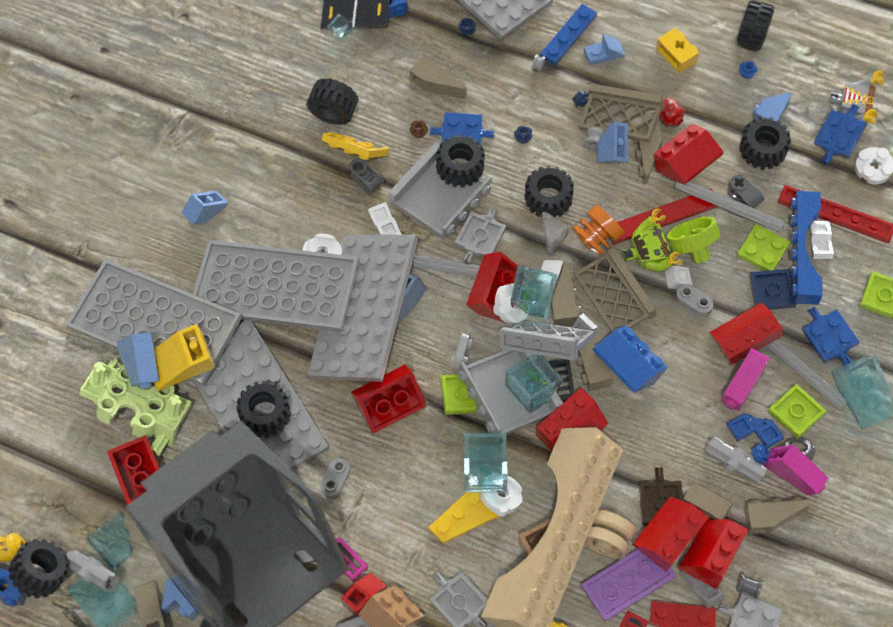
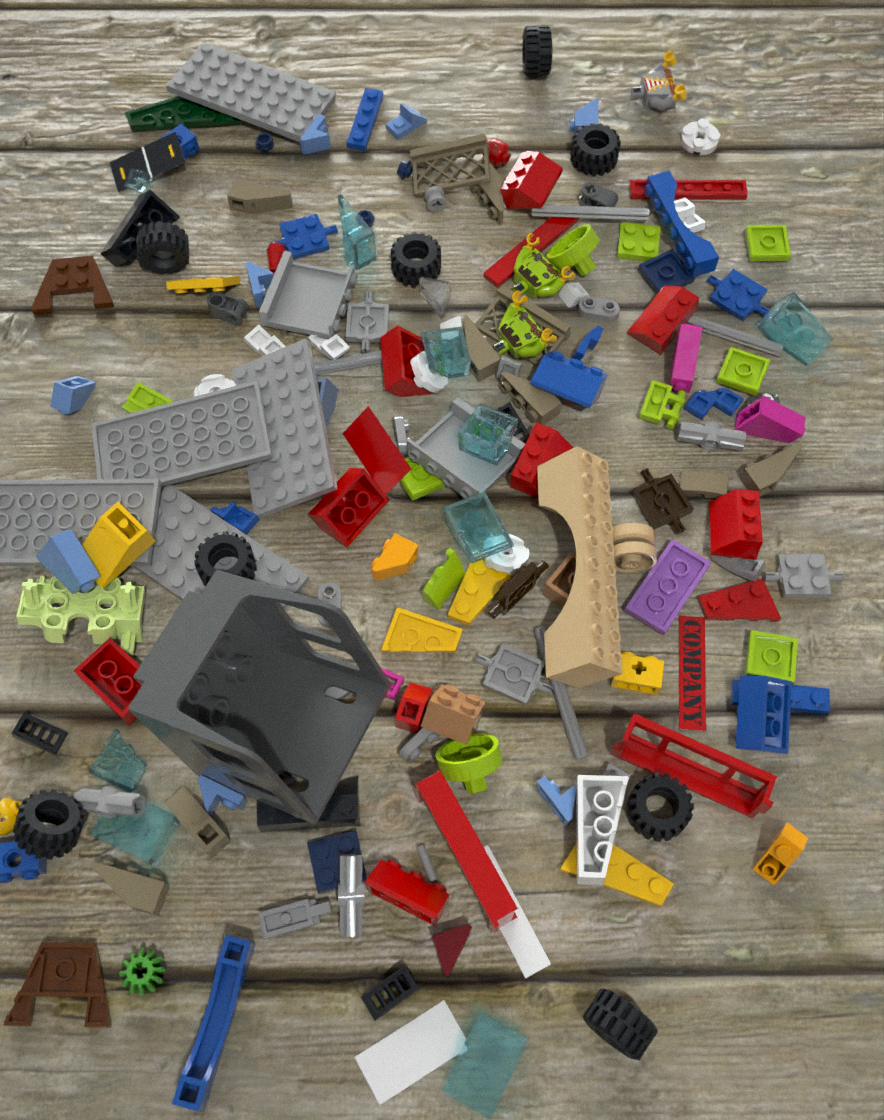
camera: 25 degrees left, 0 degrees up
reddish brown plate [409,120,428,138] -> none
black tyre [436,135,485,188] -> none
light grey fence [500,320,595,361] -> none
light grey bush [532,54,546,73] -> none
orange wheel [572,204,625,256] -> none
medium blue slope [597,122,628,164] -> none
red slope [632,497,709,572] -> none
yellow brick [656,28,699,74] -> none
dark grey bush [737,573,764,599] -> none
blue plate [739,61,758,79] -> none
blue plate [752,444,770,464] -> none
blue plate [814,104,867,165] -> none
none -> black slope [11,712,68,755]
none -> reddish brown wing [31,255,114,315]
none -> black wedge [100,189,180,267]
none -> lime plate [122,382,174,413]
none -> blue slope [210,502,259,535]
none -> medium blue slope [246,262,274,307]
none -> red cone [266,243,286,274]
none -> medium blue slope [300,114,331,155]
none -> white slope [308,334,350,361]
none -> clear light blue slope [338,194,377,271]
none -> red sticker [342,406,411,495]
none -> light orange slope [371,533,419,581]
none -> yellow wing [381,607,463,653]
none -> lime slope [422,548,465,610]
none -> dark brown plate [488,560,549,619]
none -> lime torso [493,291,557,358]
none -> blue slope [572,326,604,361]
none -> lime plate [639,380,686,429]

